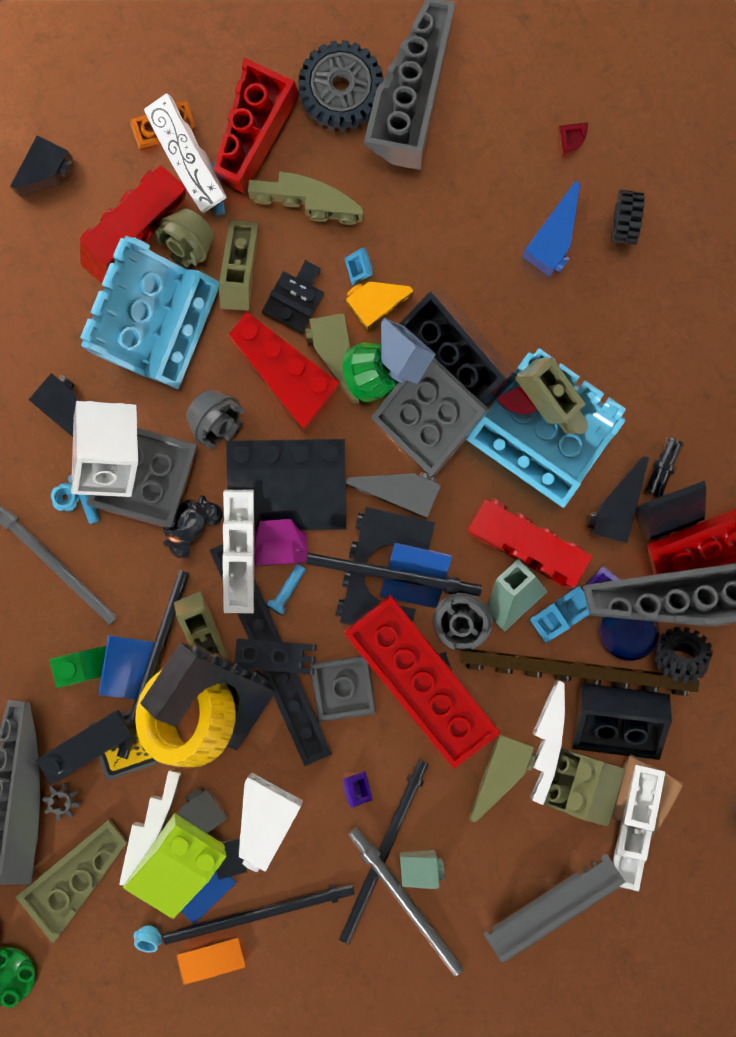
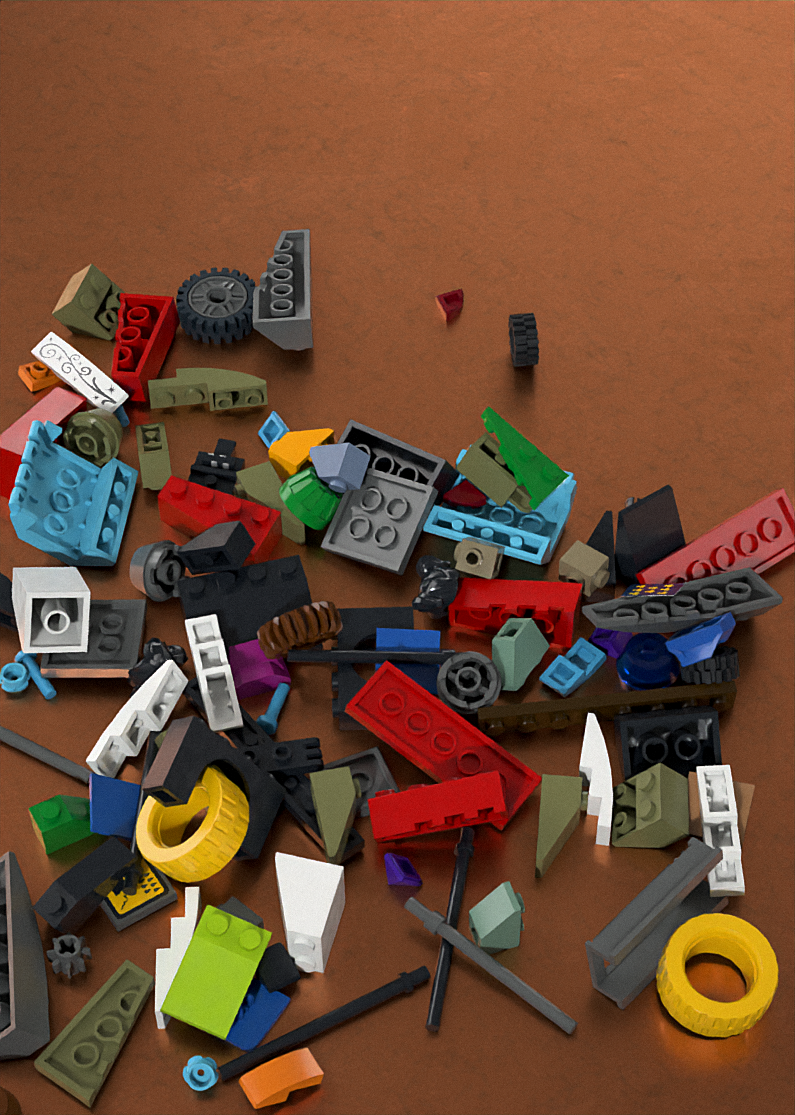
camera: 15 degrees left, 35 degrees down
dark grey slope [346,472,441,519] -> none
blue slope [522,181,580,277] -> none
none -> olive slope [52,264,125,340]
none -> white slope [86,660,188,778]
none -> black slope [177,521,255,575]
none -> reddish brown gear [256,601,343,659]
none -> olive slope [309,766,361,866]
none -> red wedge [367,770,510,843]
none -> black hair [411,555,460,620]
none -> dark tan brick [454,537,505,579]
none -> green wing [481,406,569,511]
none -> dark tan brick [558,540,610,597]
none -> sticker [621,583,684,596]
none -> yellow tyre [656,913,779,1037]
none -> blue slope [665,612,736,667]

